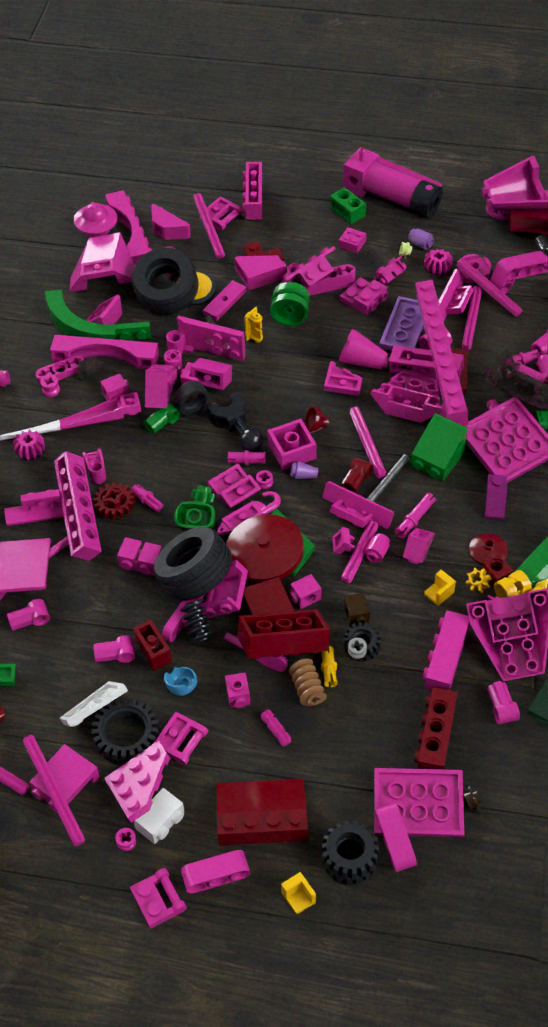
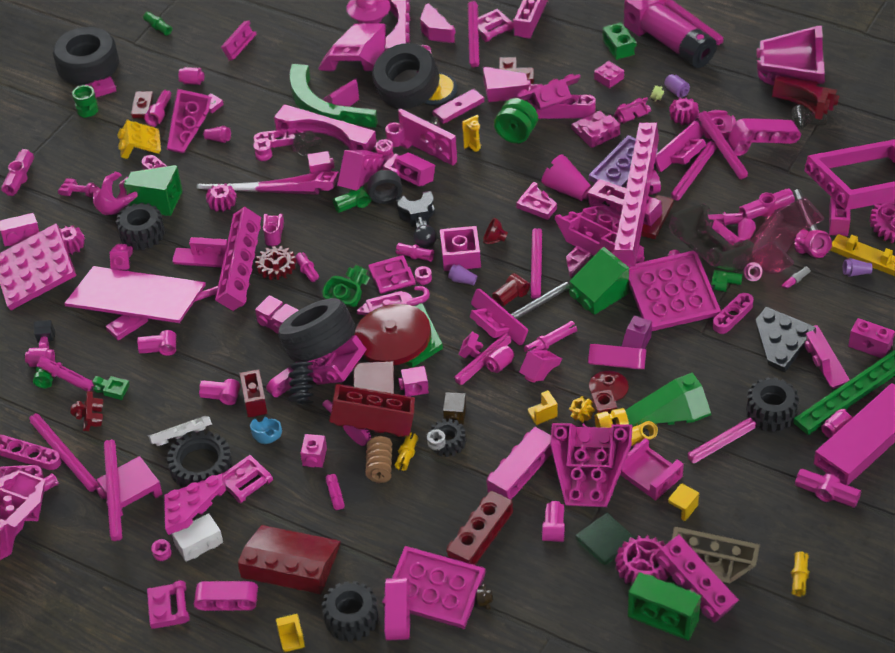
camera: 20 degrees right, 5 degrees down
none -> dark pink tile [566,246,592,278]
none -> dark pink beam [588,344,647,369]

